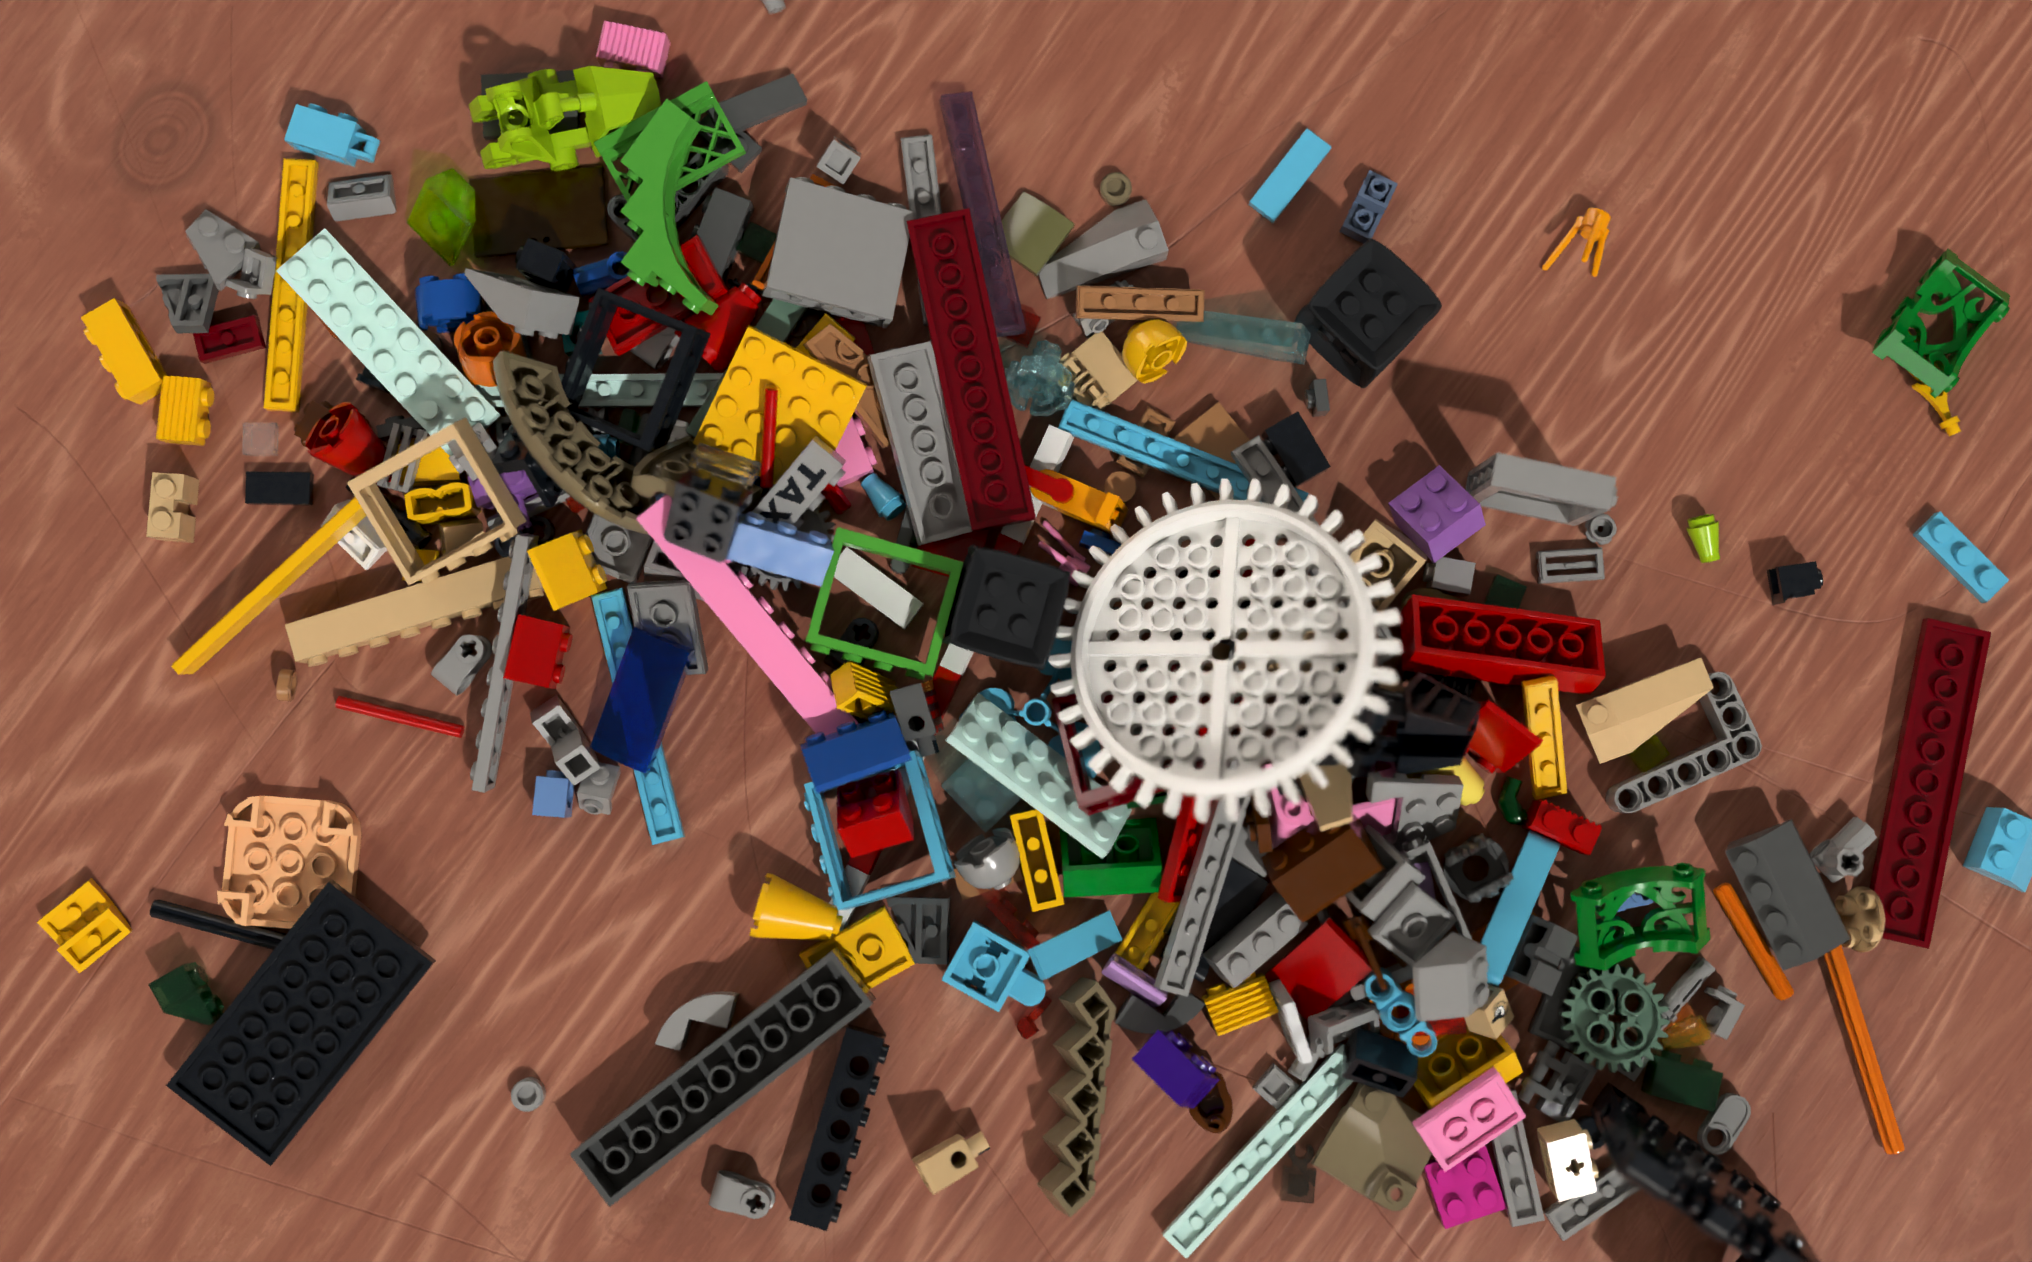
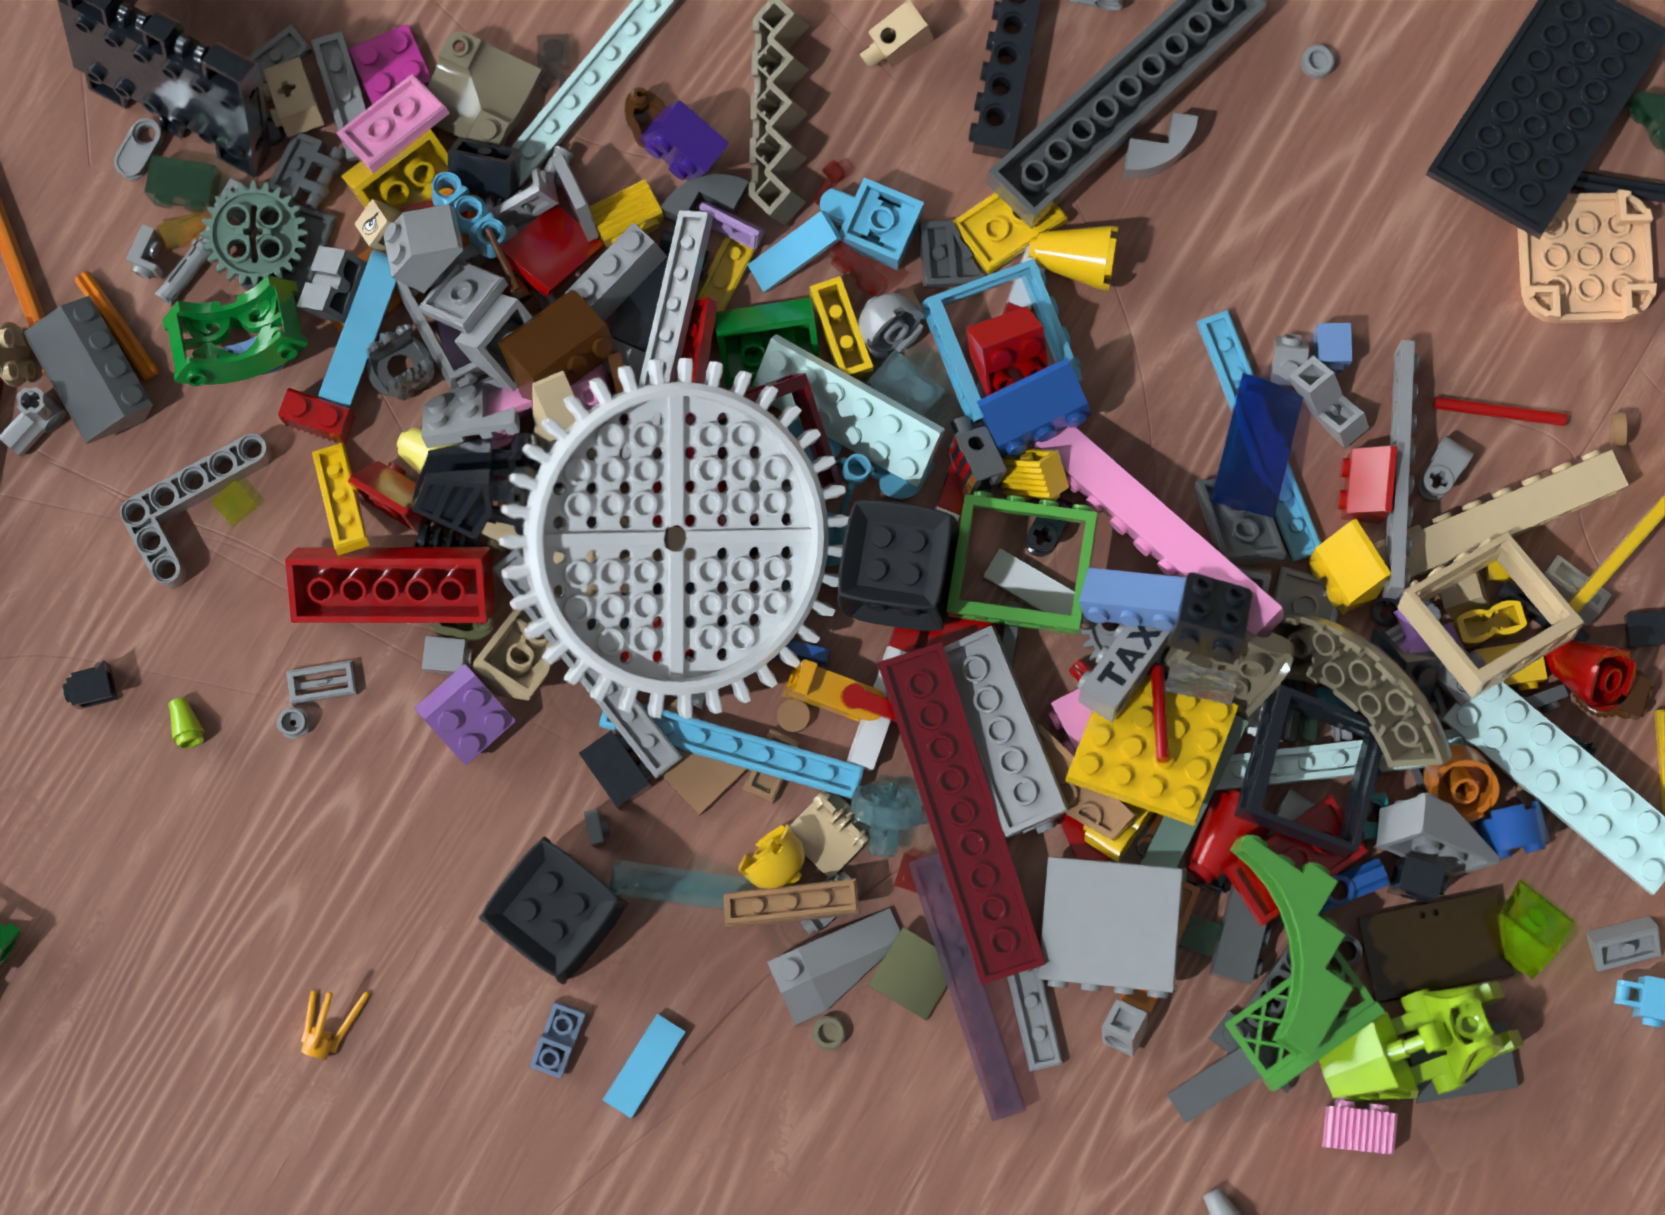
camera: 175 degrees right, 5 degrees down
light grey tile [377,423,428,493] -> none
medium azure cone [861,473,906,521] -> none
bright pink plant [1038,520,1091,587] -> none
light grey tile [1252,1063,1299,1110] -> none
light grey window [1465,453,1618,526] -> none
clear green tile [1483,574,1527,609] -> none
dark green arm [1497,776,1528,825] -> none
tan wedge [1576,657,1714,764] -> none

